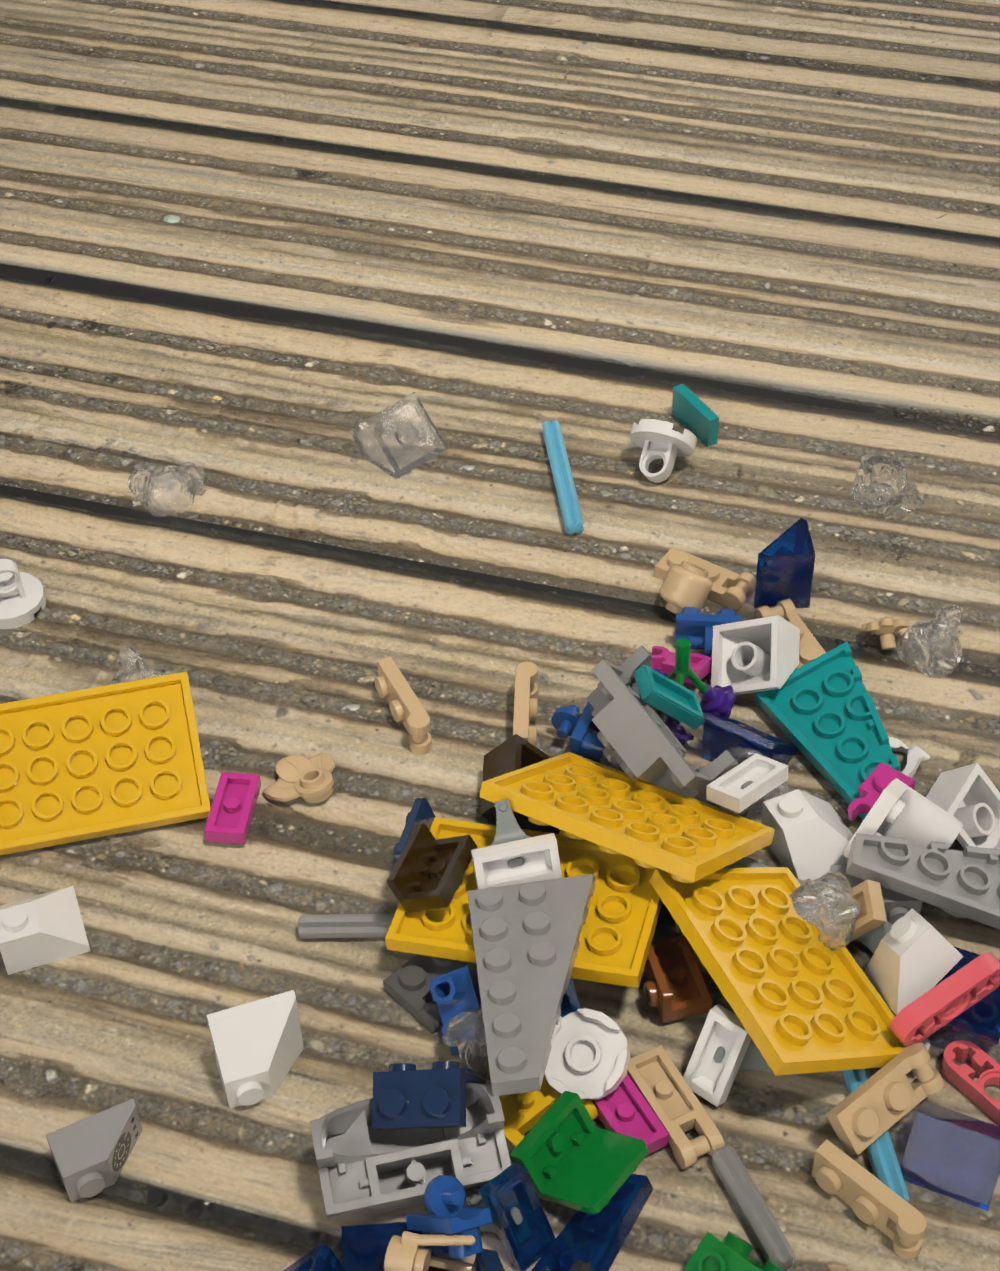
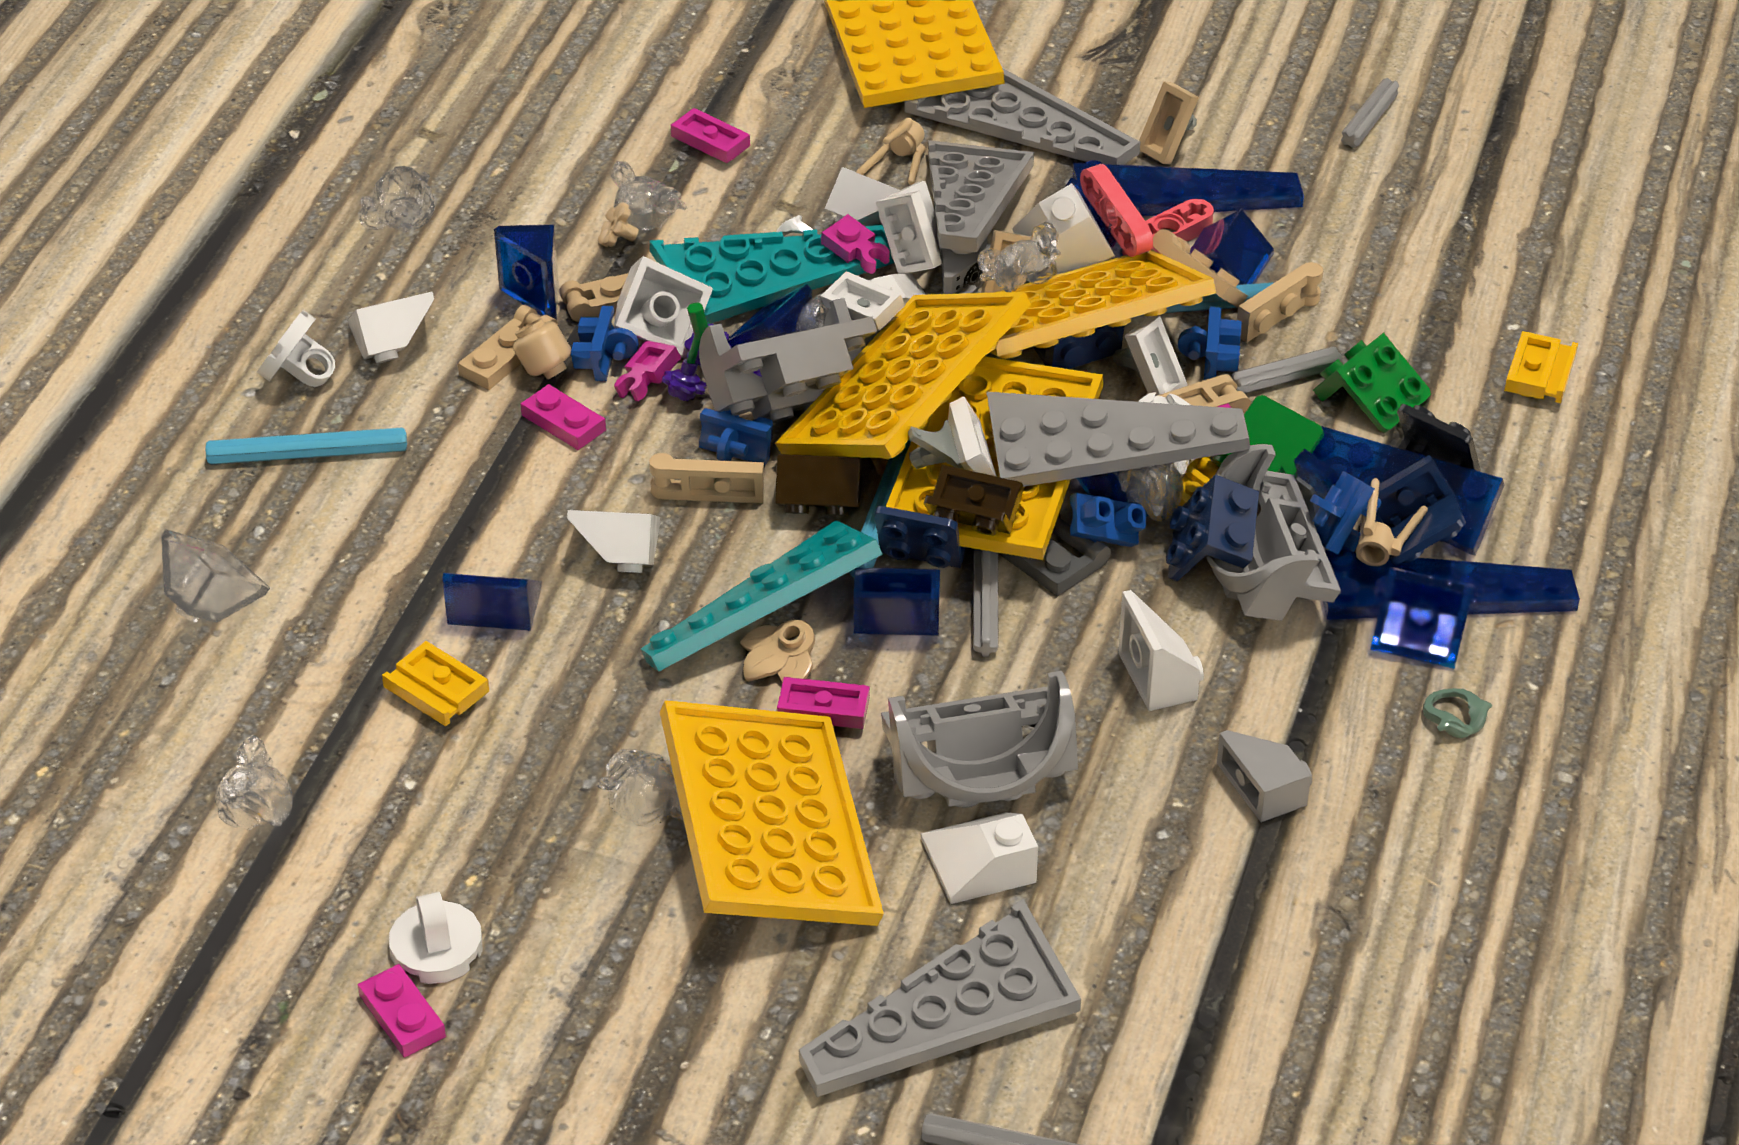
camera: 90 degrees left, 0 degrees up
tan plate [374,656,432,754] -> none
teal tile [634,665,705,730] -> none
teal tile [672,383,719,447] -> none
none -> white slope [347,292,434,364]
none -> yellow plate [382,641,489,727]
none -> clear blue slope [442,573,542,631]
none -> dark pink plate [520,384,606,450]
none -> white slope [567,510,660,573]
none -> teal wing [641,520,882,672]
none -> clear blue slope [854,568,940,636]
none -> light grey piece [881,671,1078,808]
none -> blue hips [1178,307,1242,380]

